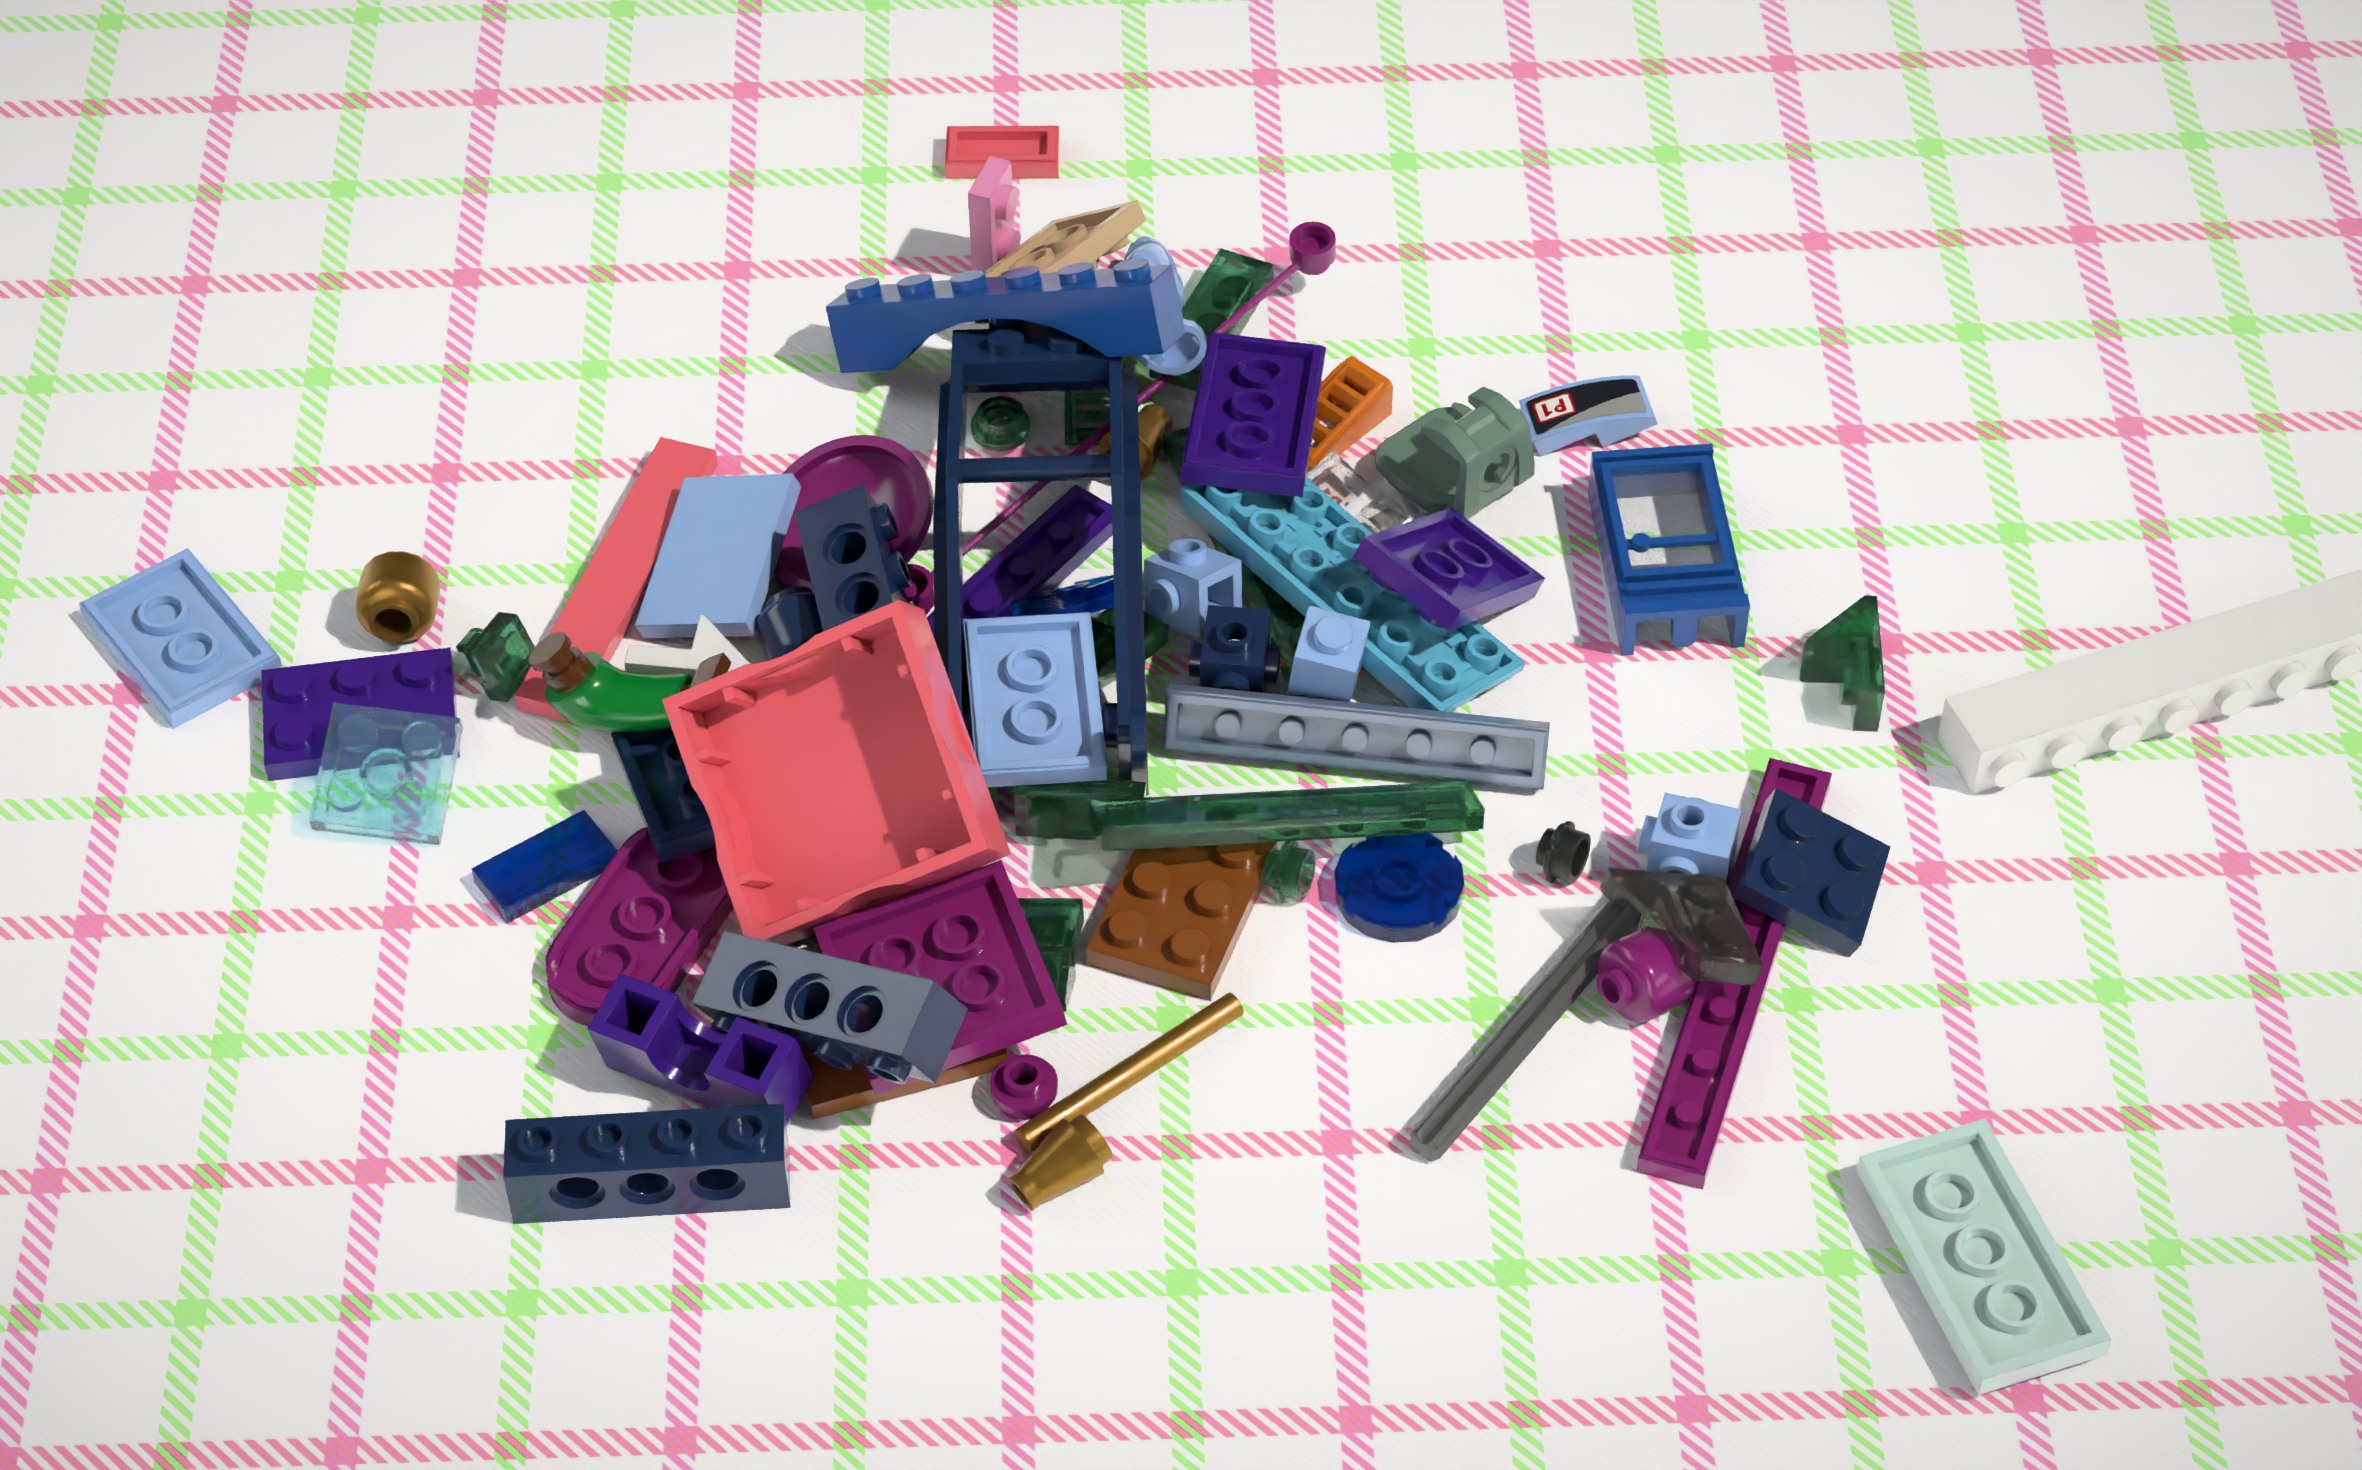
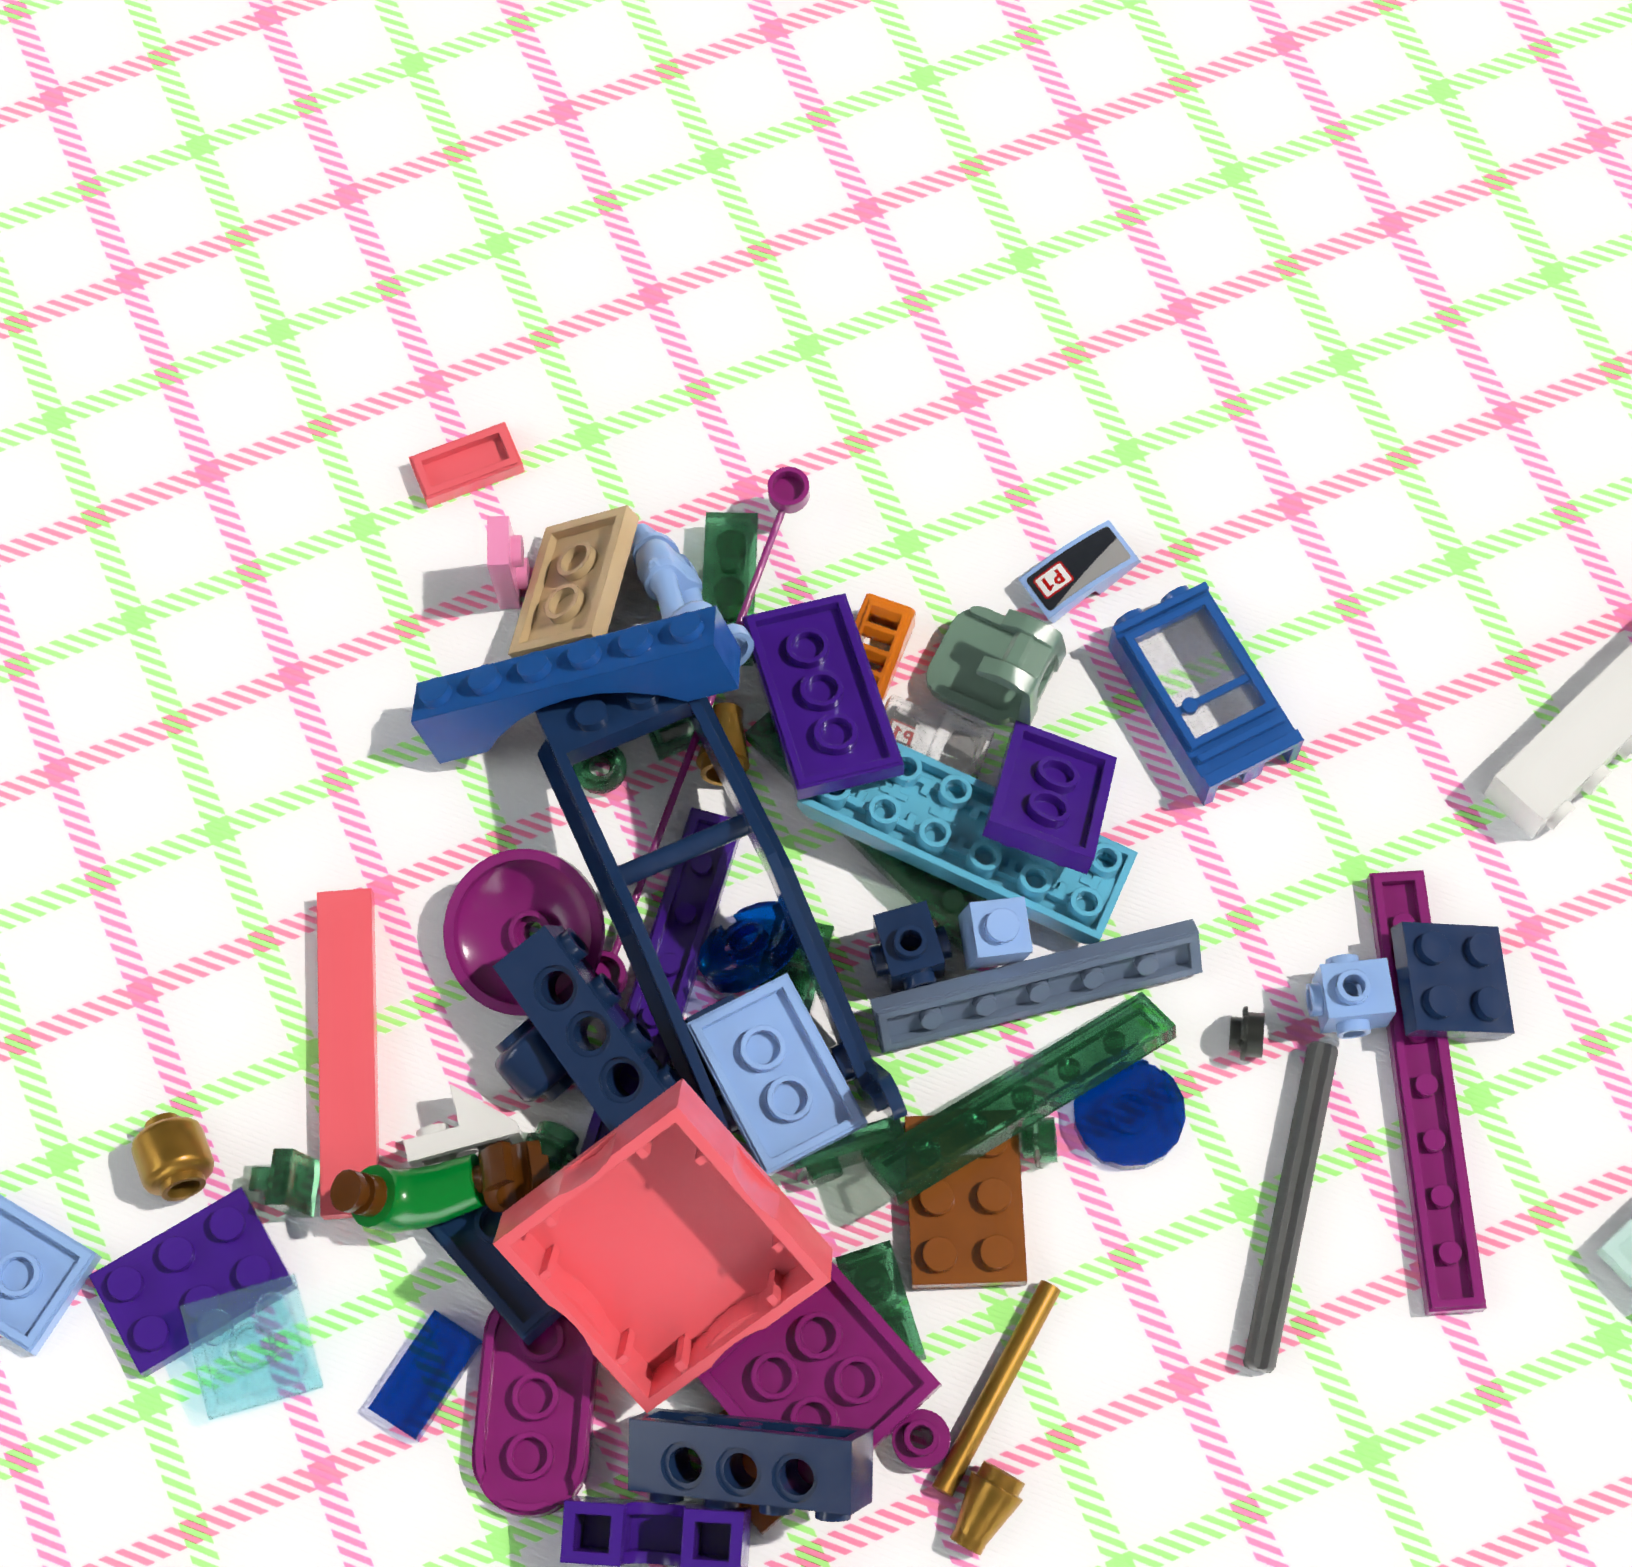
camera: 20 degrees left, 20 degrees up
light blue tile [635,473,801,638] -> none
light blue brick [1144,539,1242,637] -> none
magenta head [1597,925,1698,1023] -> none
clear smoke wing [1600,867,1763,986] -> none
clear green slope [1799,595,1885,732] -> none

